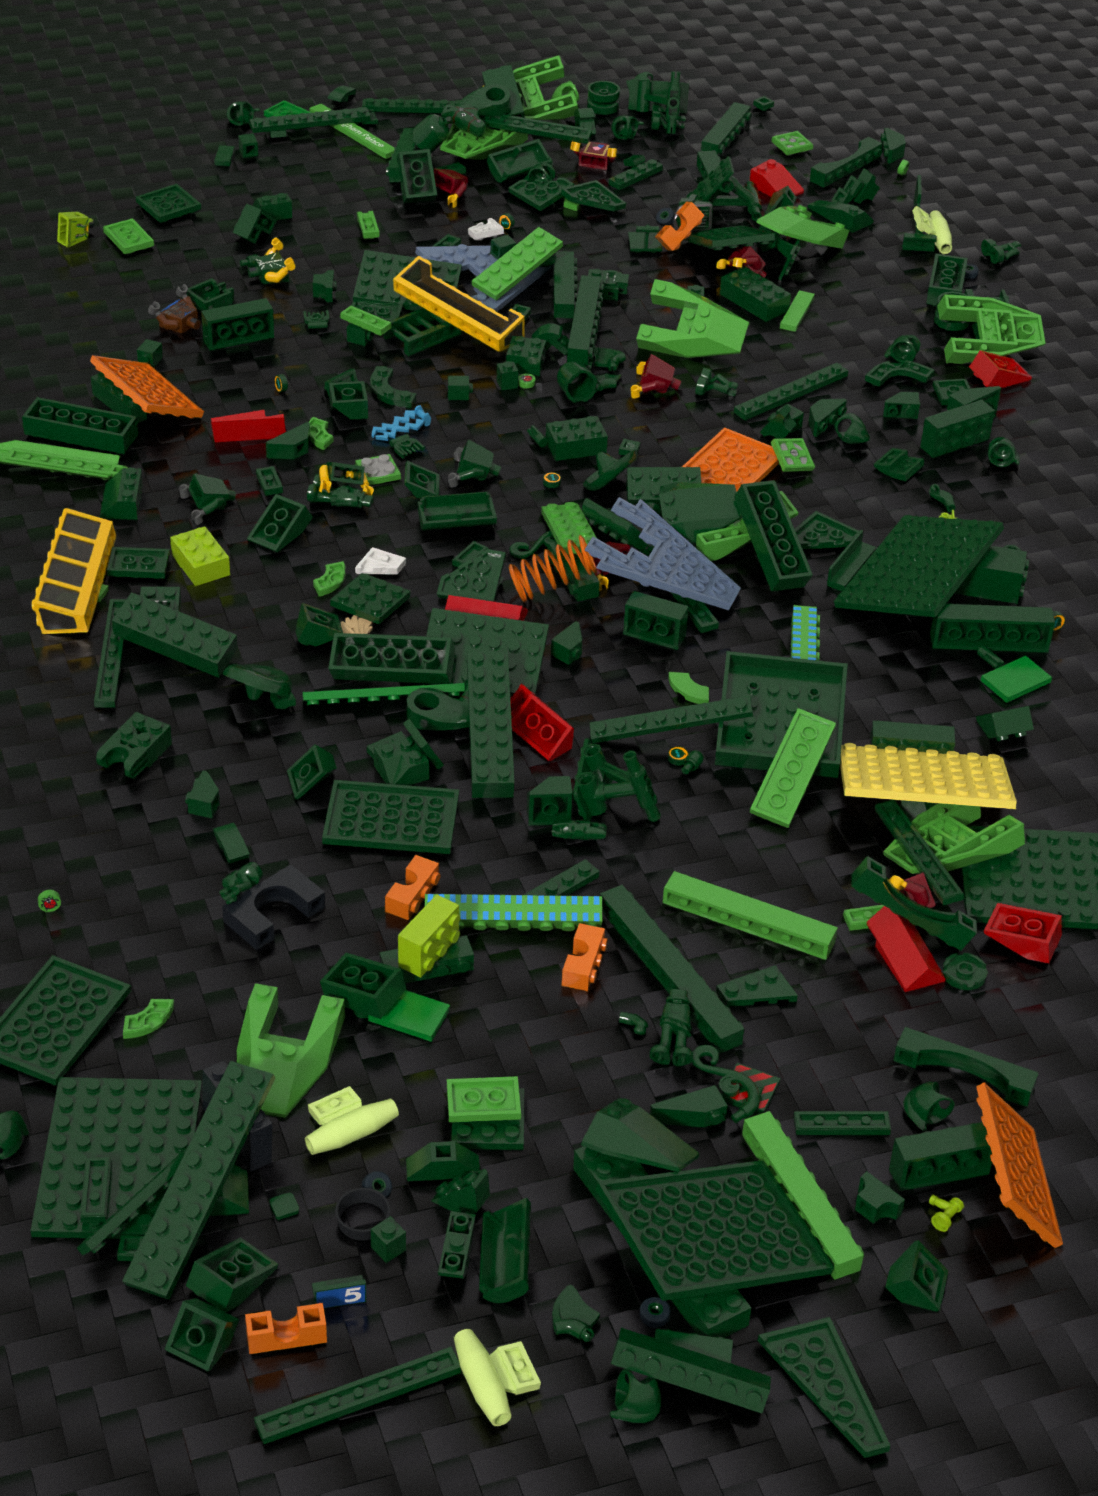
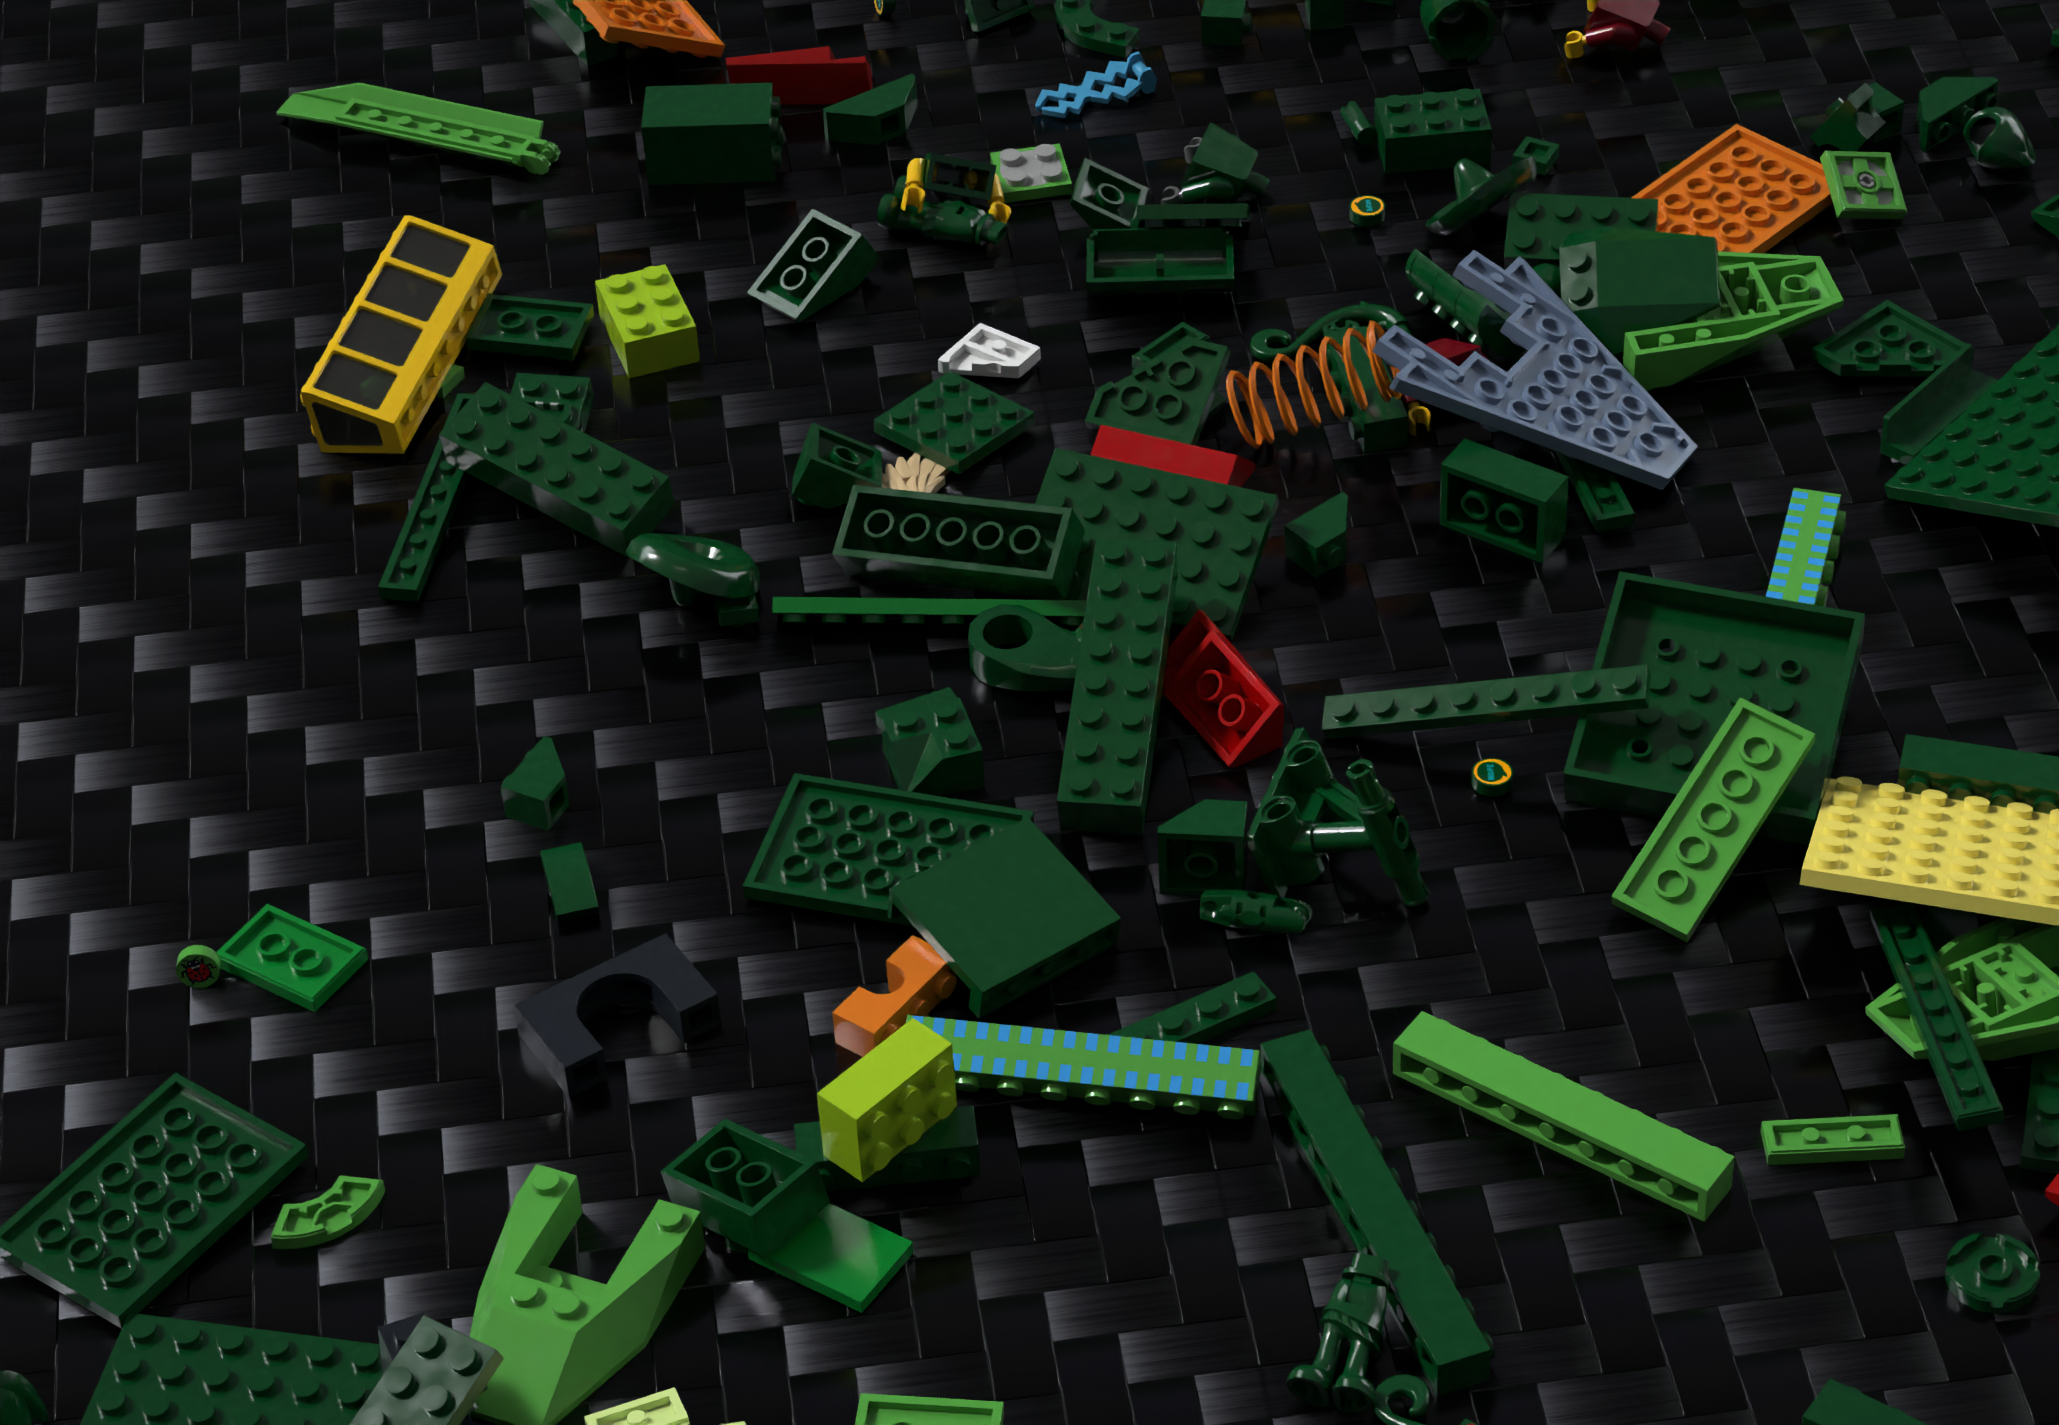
camera: 15 degrees right, 0 degrees up
dark green brick [22,397,138,454] -> none
dark green brick [96,712,172,779] -> none
dark green slope [100,468,143,520] -> none
dark green torso [179,474,236,525] -> none
dark green piece [219,862,263,905] -> none
dark green plate [256,466,283,496] -> none
dark green slope [287,744,337,800] -> none
bright green tile [309,417,334,450] -> none
bright green tile [313,561,345,597] -> none
dark green slope [329,381,368,420] -> none
dark green piece [389,434,425,459] -> none
dark green tile [404,719,444,770] -> none
bright green tile [518,374,535,389] -> none
bright green plate [541,502,597,554] -> none
orange arch [562,923,608,991] -> none
dark green arm [595,373,621,392] -> none
dark green arm [619,1011,648,1035] -> none
bright green tile [668,672,709,704] -> none
dark green cylinder [681,750,704,775] -> none
dark green piece [695,368,738,396] -> none
dark green wing [716,965,798,1007] -> none
dark green plate [734,363,848,420] -> none
dark green brick [734,480,813,591] -> none
dark green arch [852,856,977,951] -> none
red slope [867,906,946,992] -> none
dark red torso [889,873,936,909] -> none
none -> green tile [216,904,368,1012]
none -> dark green brick [641,83,784,185]
none -> dark green panel [887,817,1121,1019]
none -> dark green plate [1137,203,1250,228]

